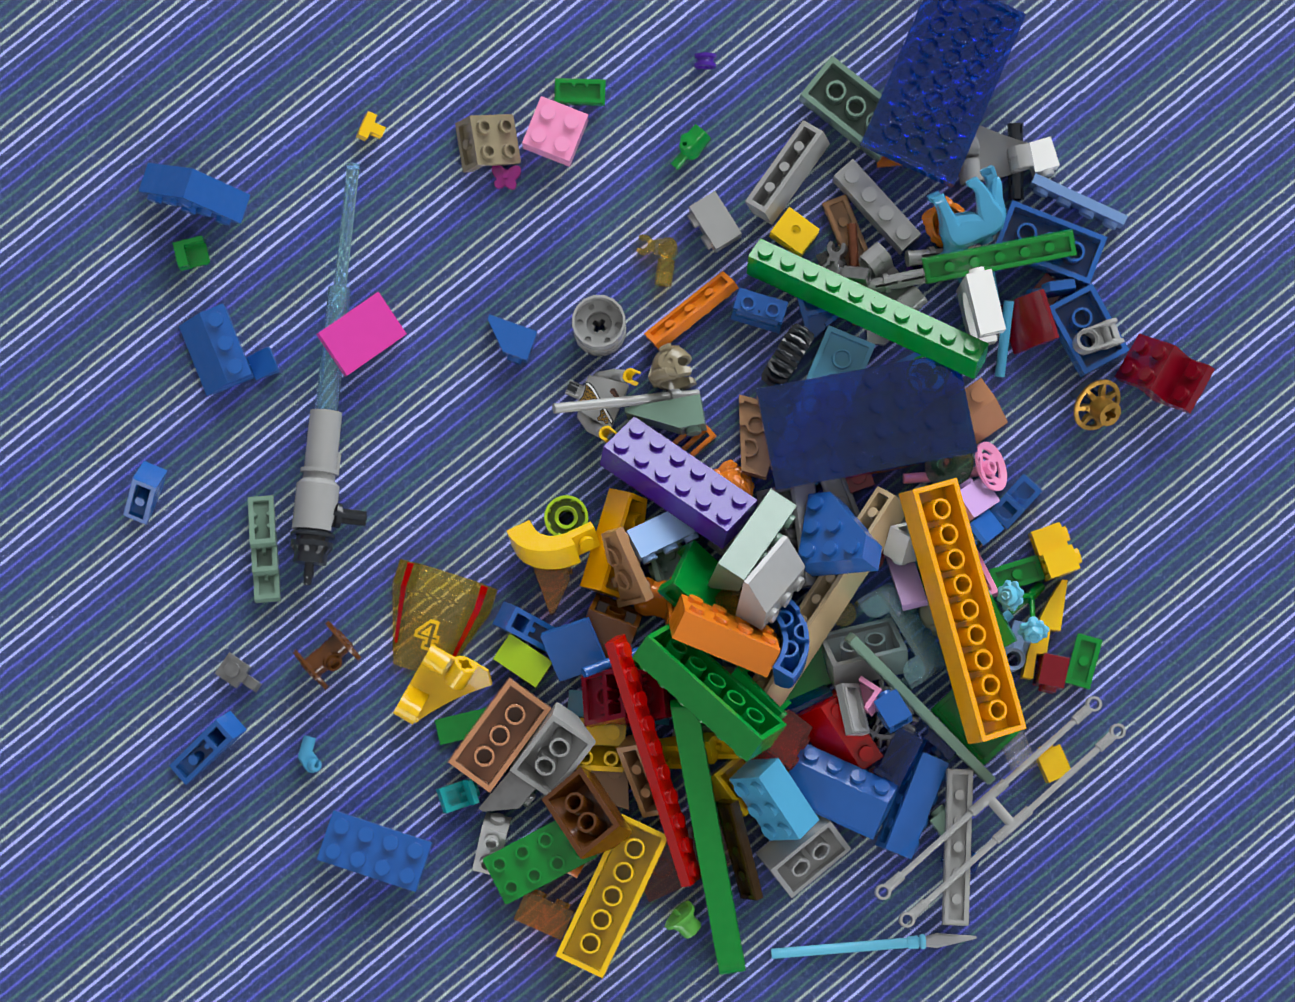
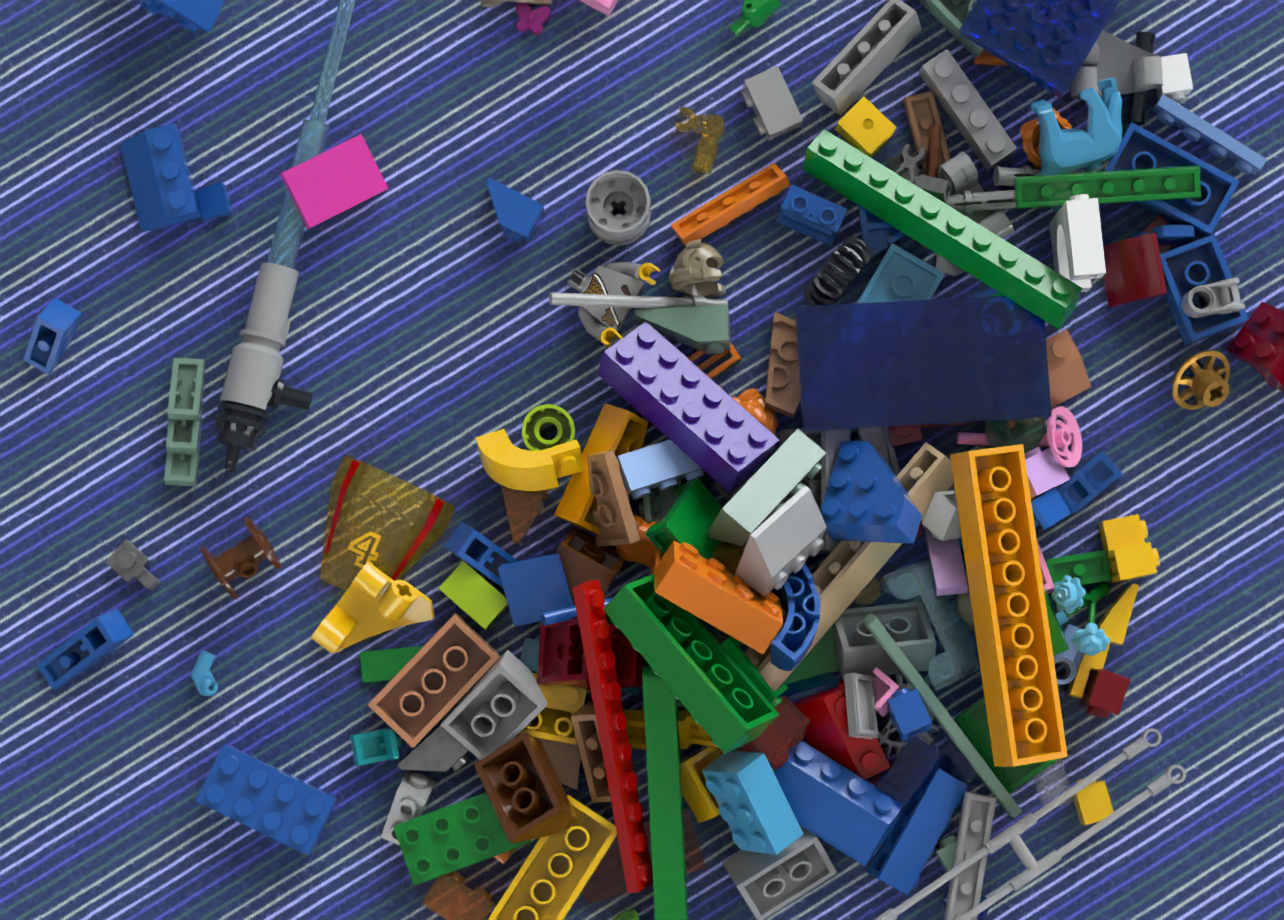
camera: 10 degrees right, 0 degrees up
green panel [172,236,210,271] -> none
dark brown tile [716,799,763,901] -> none
dark azure bar [995,300,1014,377] -> none
green plate [1065,633,1103,690] -> none

